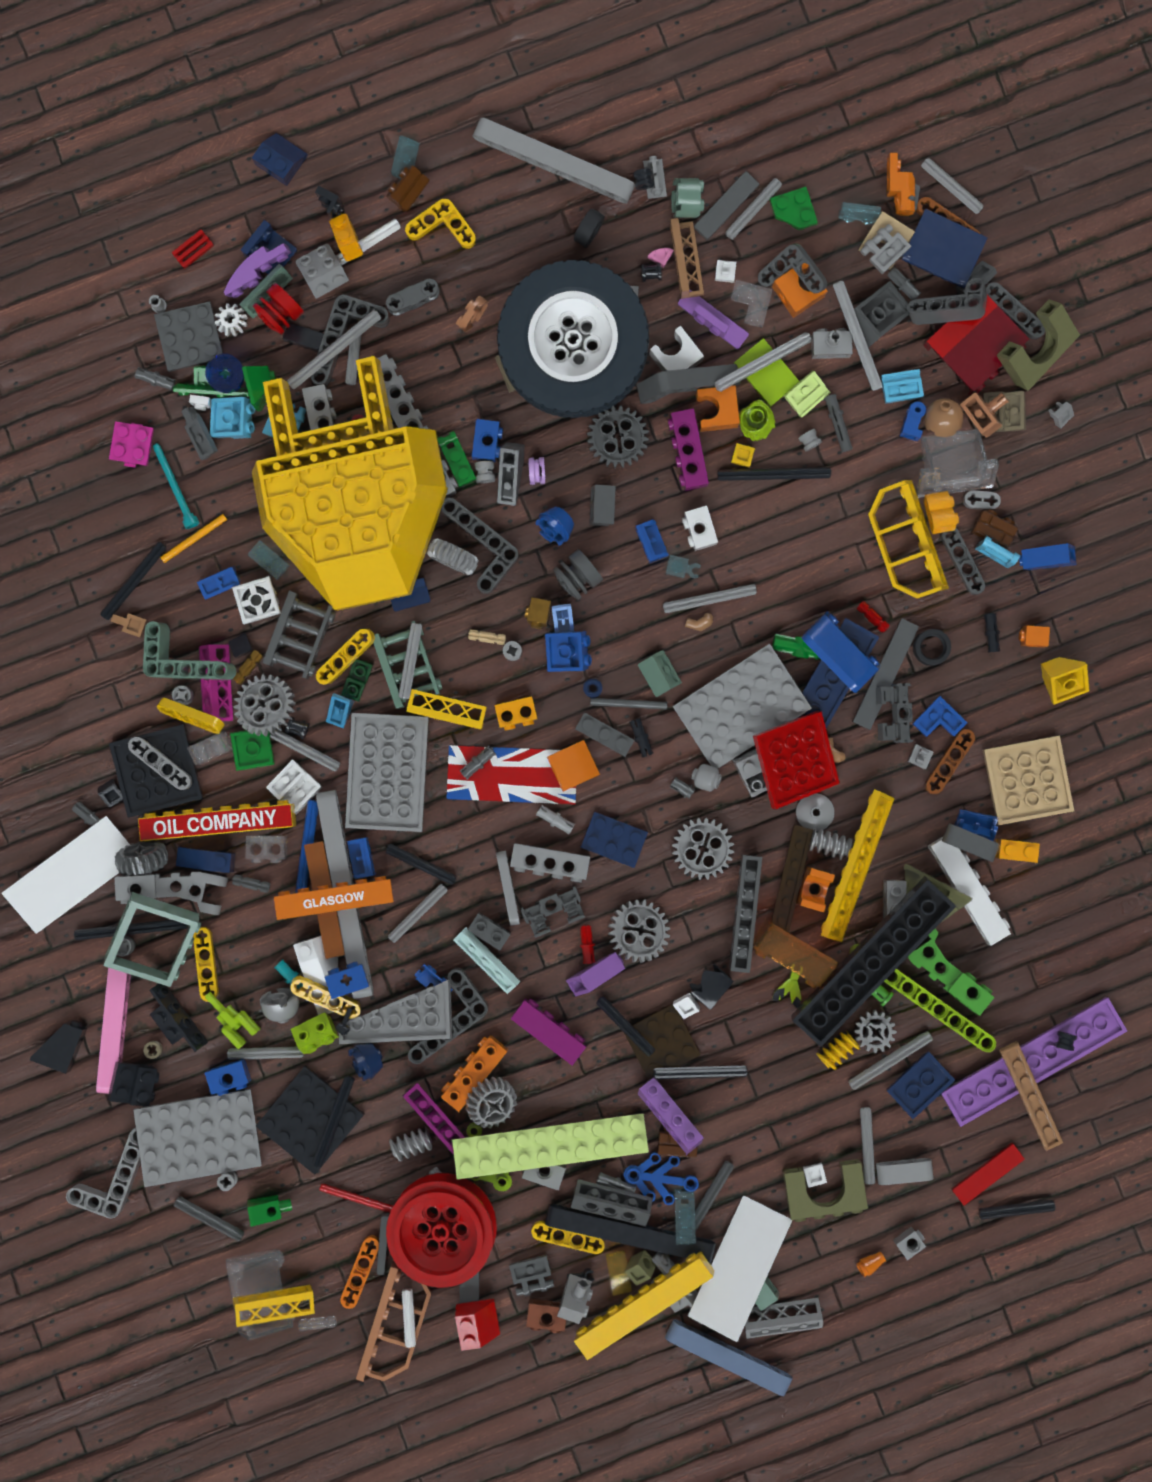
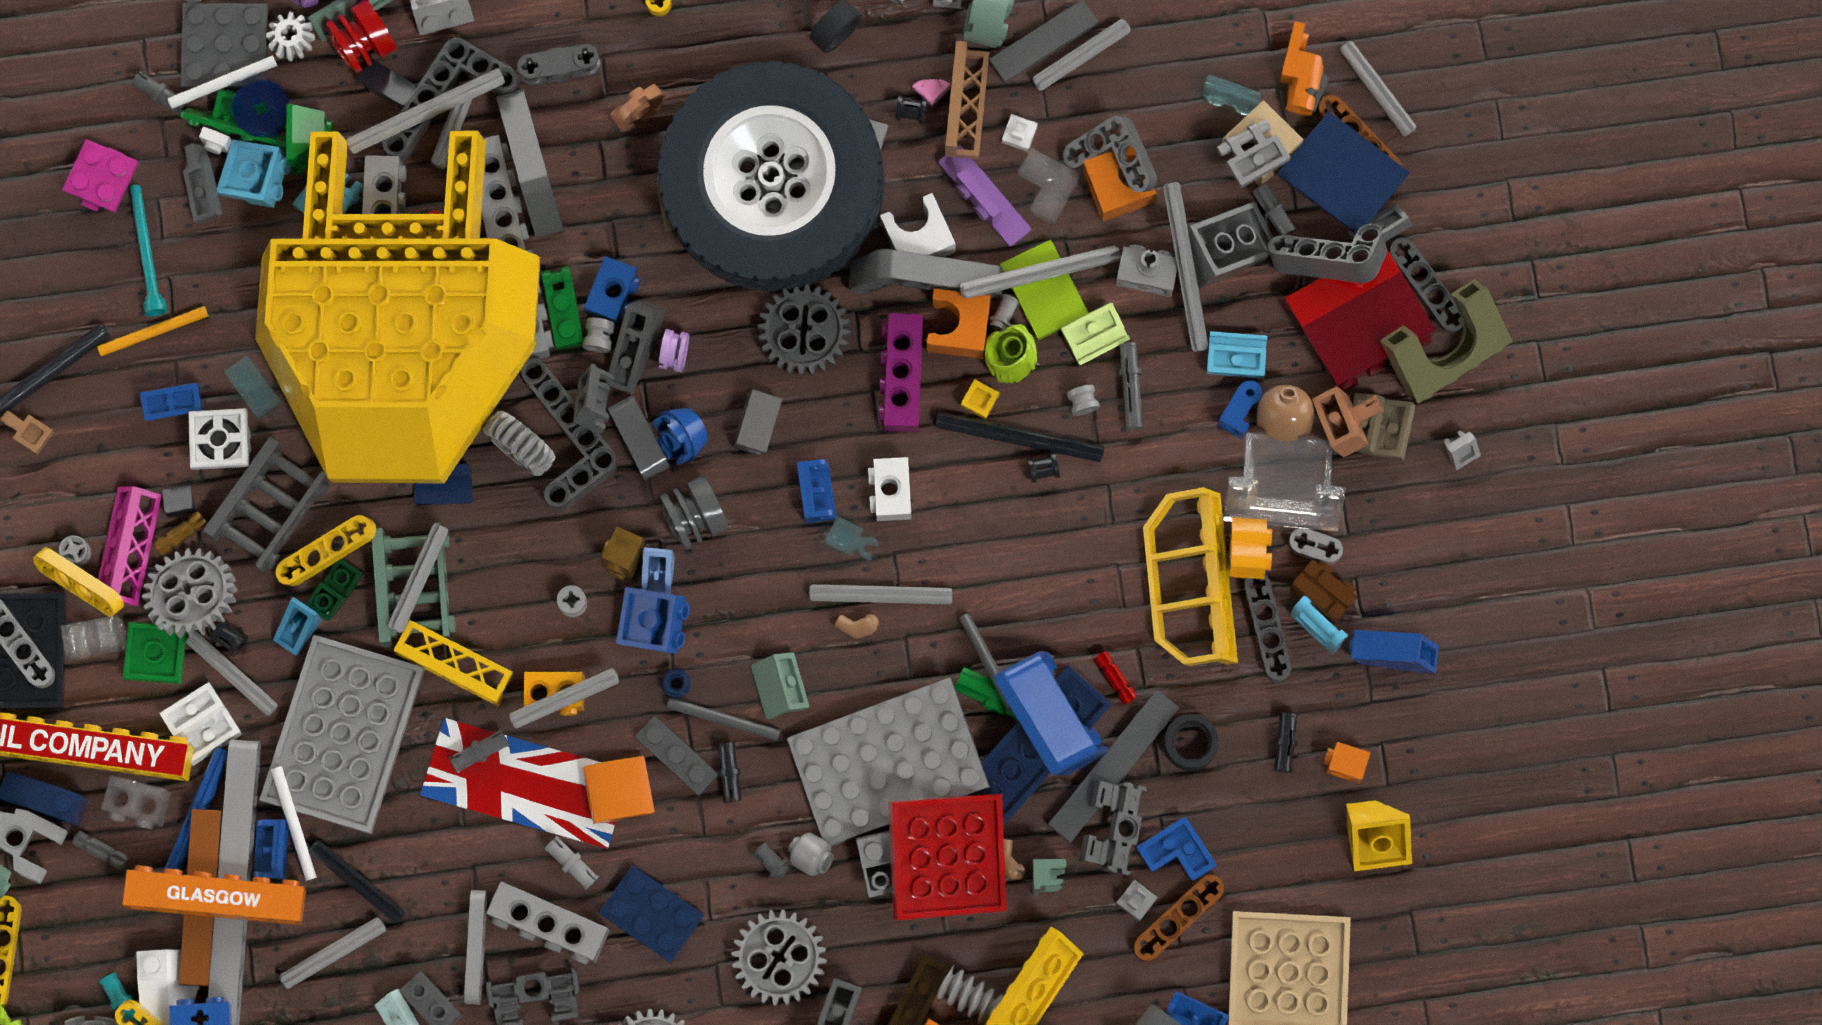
camera: 15 degrees right, 10 degrees down
sand green beam [143,621,236,680] -> none
tan axle [468,629,506,645] -> none
green plate [769,187,818,230] -> none
light grey dish [796,793,834,831] -> none
none -> white bar [168,55,277,109]
none -> white bar [270,766,317,881]
none -> beam [496,89,564,238]
none -> light grey axle [509,668,619,728]
none -> dark grey hinge [573,363,614,434]
none -> dark grey beam [607,395,670,480]
none -> dark grey bar [960,614,1013,711]
none -> light grey pin [989,294,1019,332]
none -> black bush [1027,452,1060,483]
none -> sand green hinge [1032,859,1066,896]

